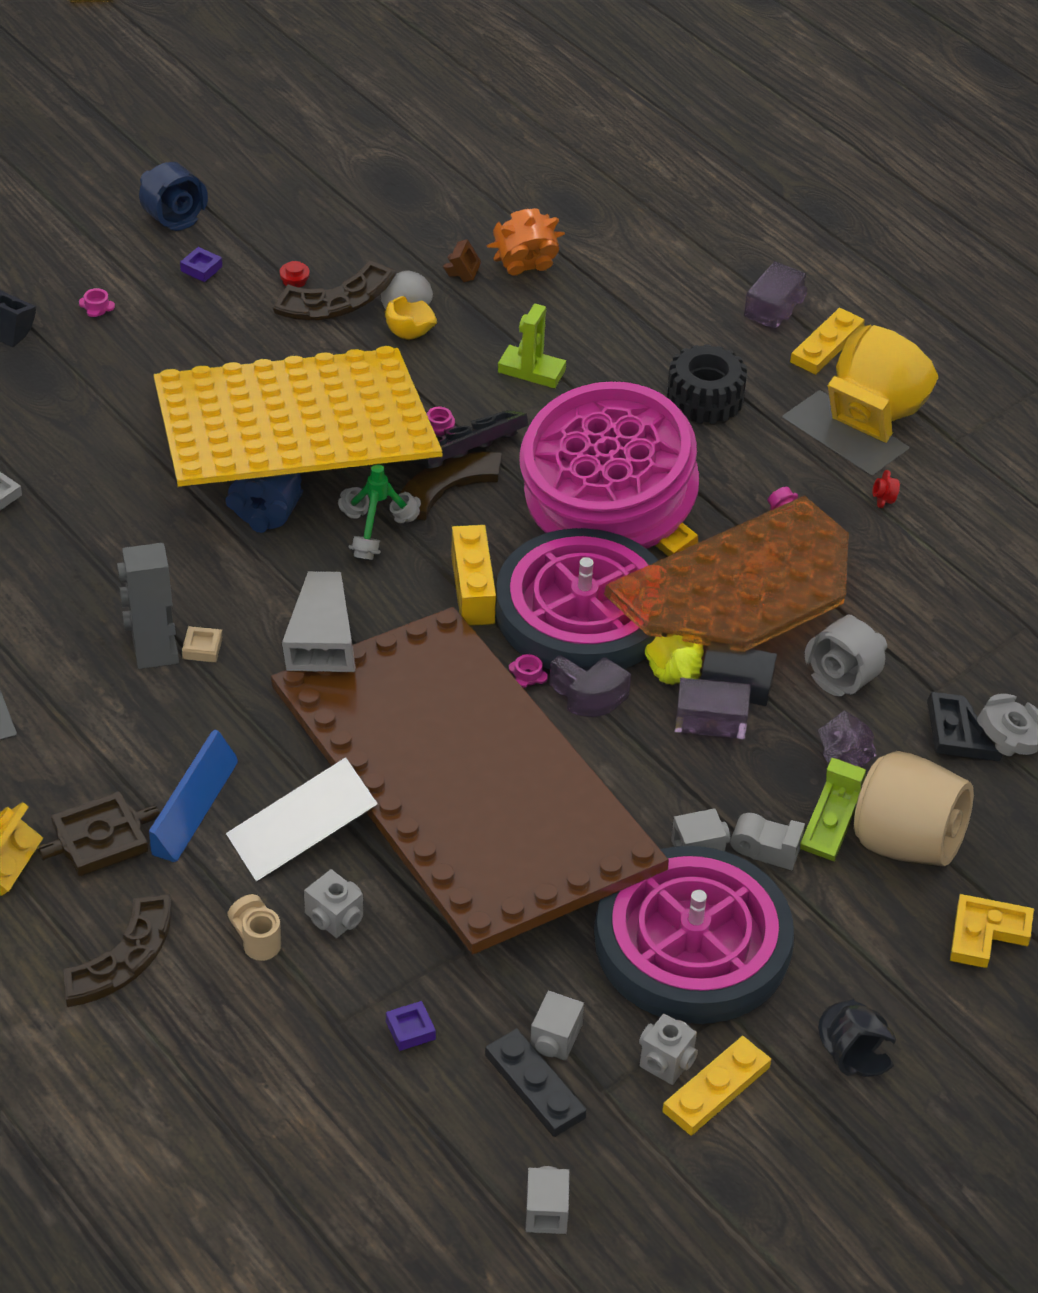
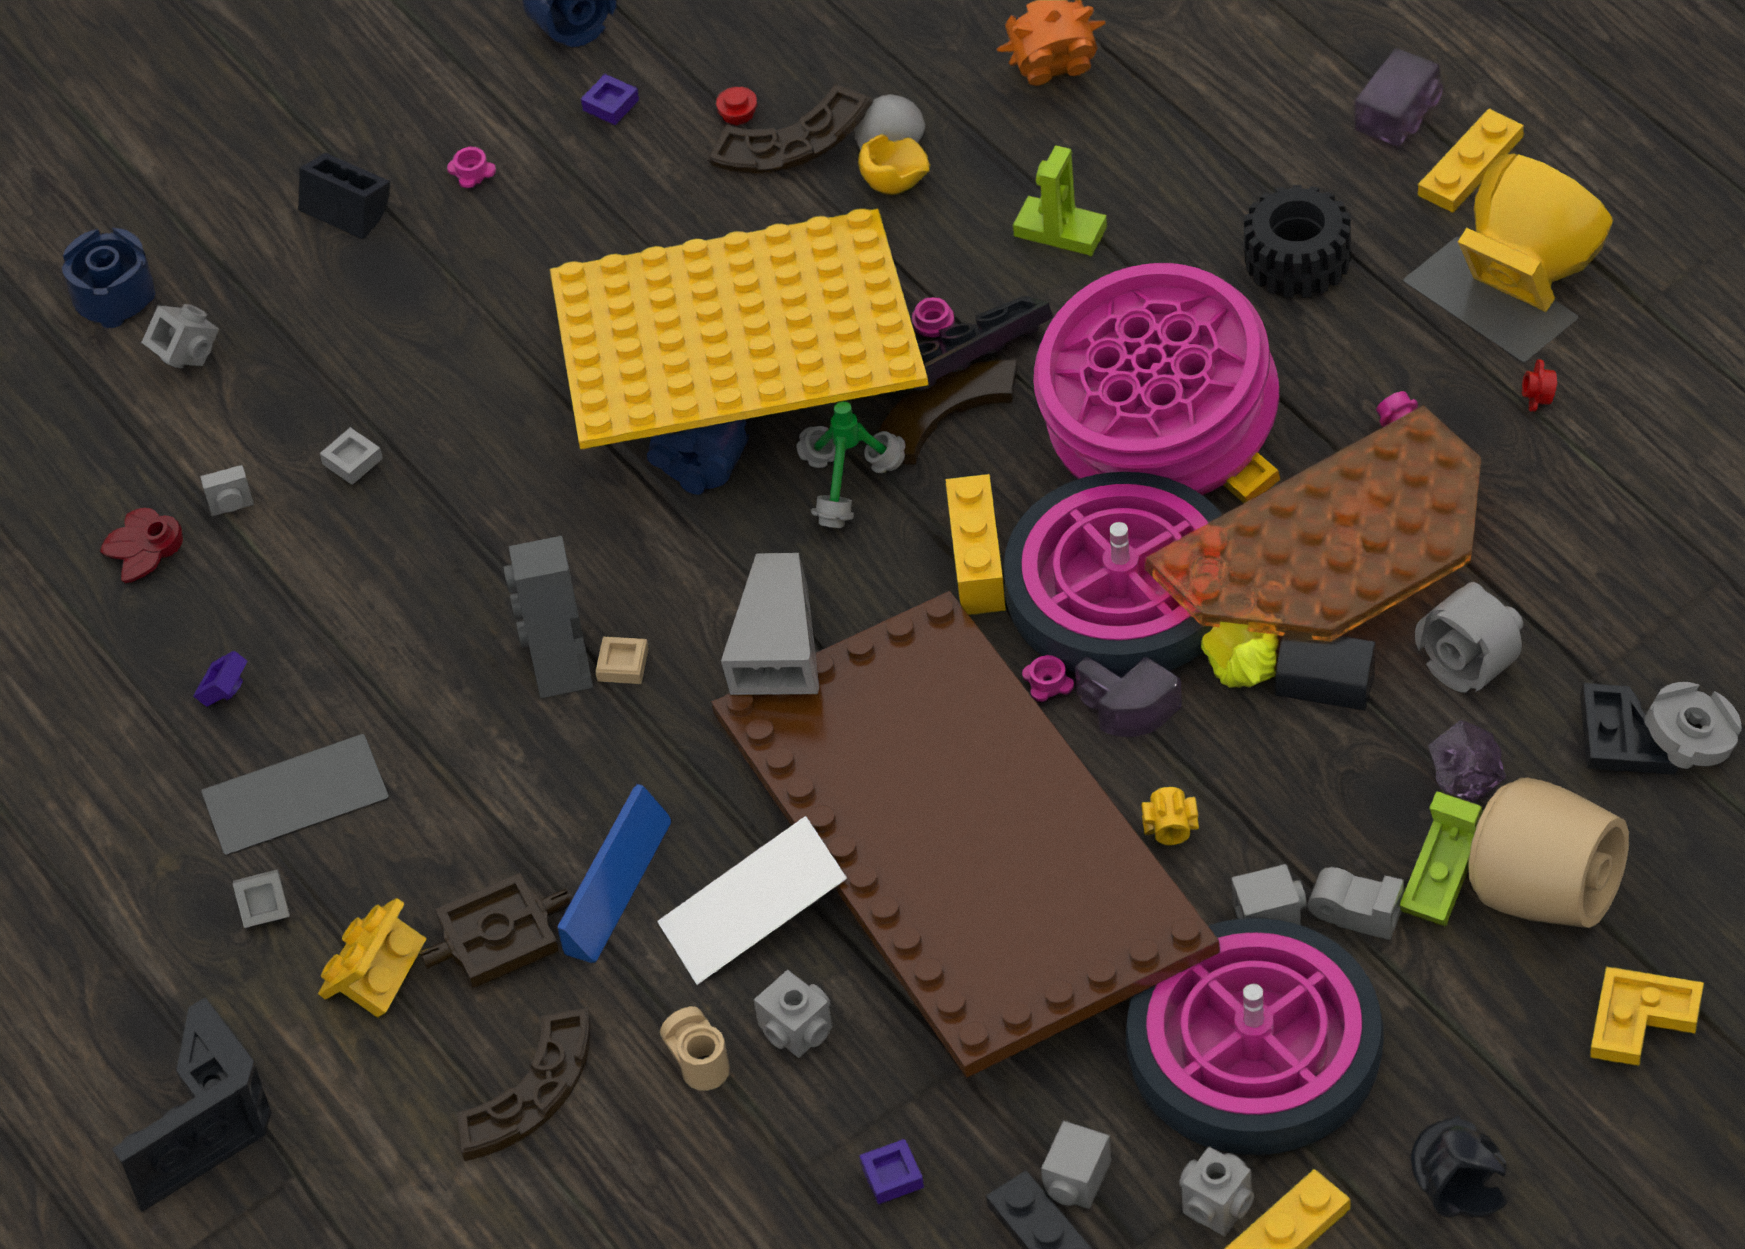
camera: 10 degrees right, 5 degrees up
reddish brown tile [443,239,481,282] -> none
clear purple brick [675,678,750,739] -> none
none -> yellow gear [1141,787,1199,845]

